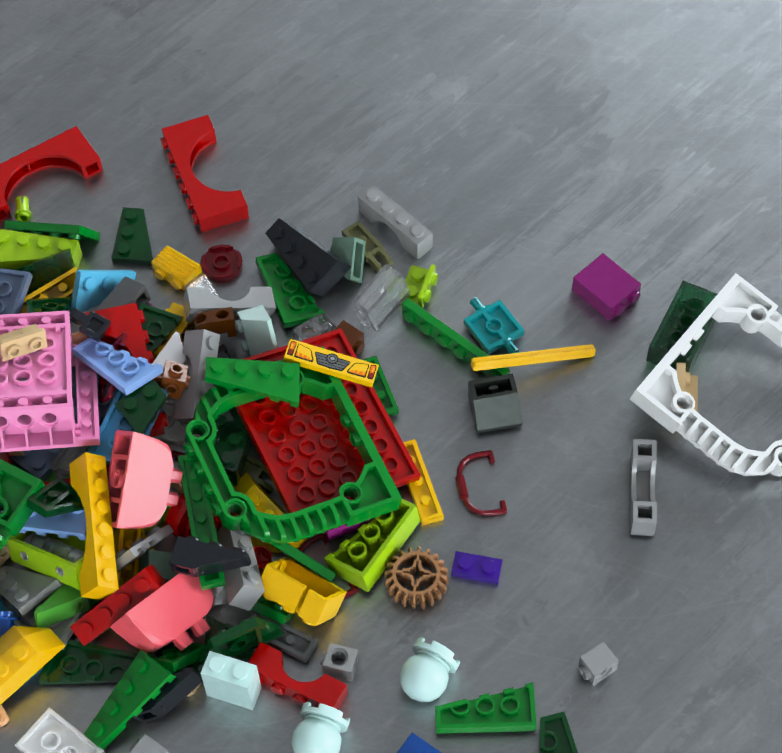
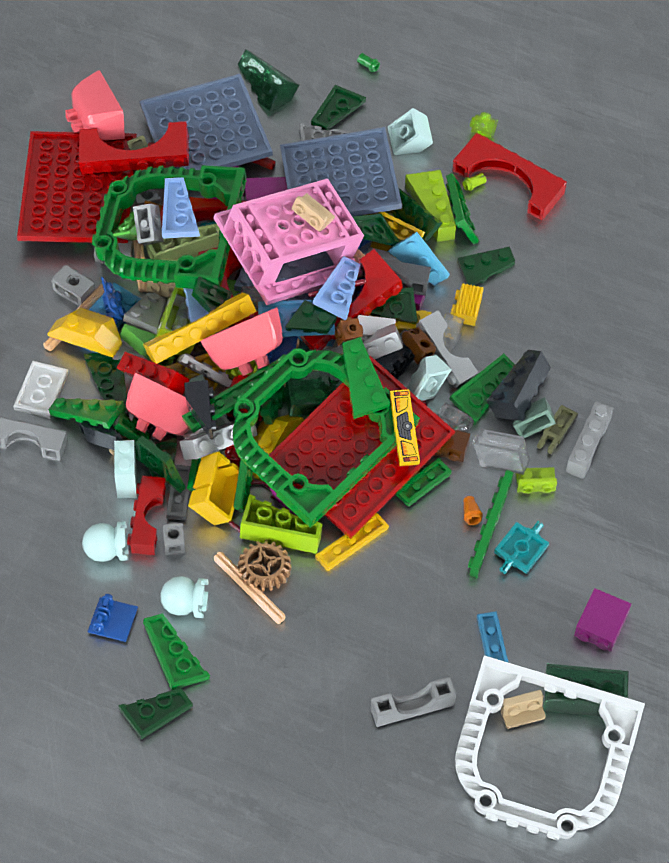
camera: 65 degrees right, 0 degrees up
black plate [70,308,111,342] -> none
red arch [160,115,249,233] -> none
dark red tile [200,244,243,283] -> none
dark purple plate [451,551,503,585] -> none
dark red piece [455,450,507,516] -> none
pearl dark grey slope [468,373,522,433] -> none
yellow axle [470,344,596,371] -> none
light grey brick [578,642,619,685] -> none
none -> light nougat axle [214,552,285,624]
none -> orange cone [463,496,483,525]
none -> dark azure tile [477,611,509,663]

